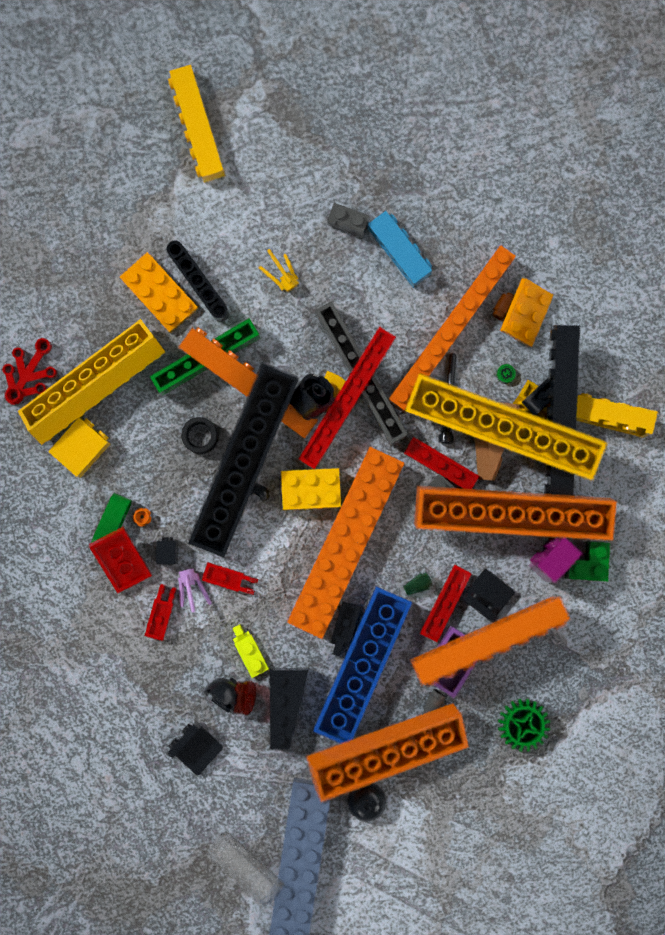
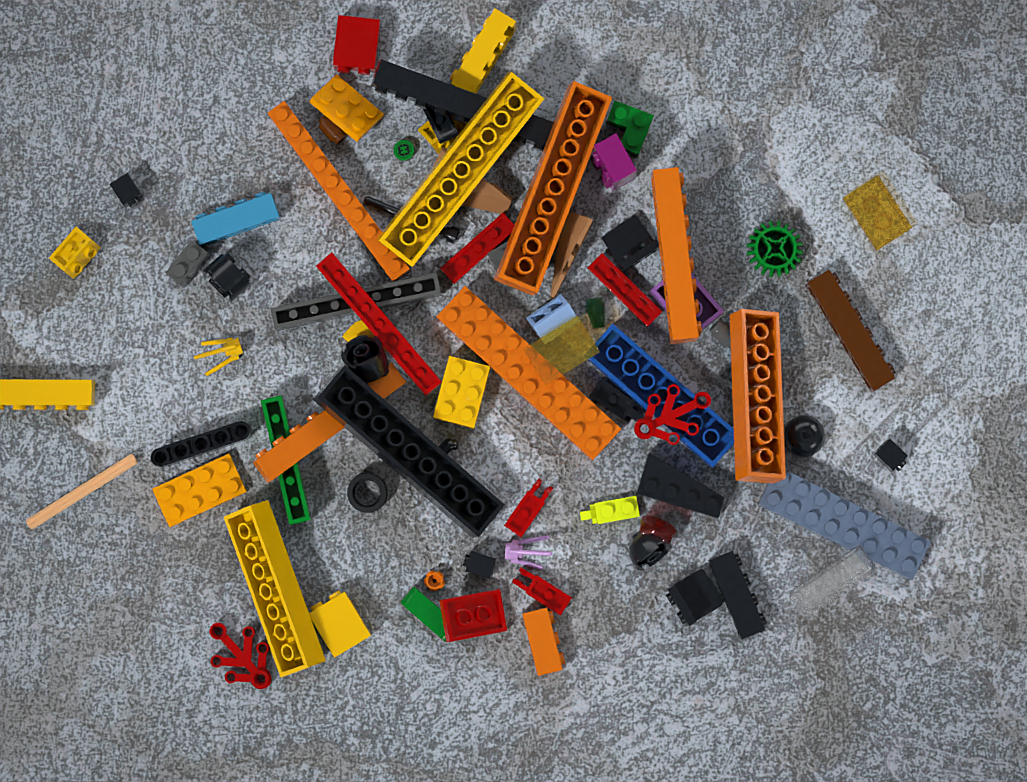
camera: 75 degrees left, 0 degrees up
none -> light nougat axle [26,454,138,529]
none -> yellow bracket [49,227,101,279]
none -> black brick [110,173,144,208]
none -> black brick [202,253,250,302]
none -> red brick [332,15,381,75]
none -> orange brick [522,607,565,676]
none -> clear yellow tile [523,316,600,386]
none -> light blue brick [526,294,579,345]
none -> medium nougat wedge [550,212,593,299]
none -> red plant [634,384,711,445]
none -> black brick [708,551,767,640]
none -> reddish brown brick [806,270,896,393]
none -> clear yellow tile [842,175,912,251]
none -> black brick [873,438,908,472]

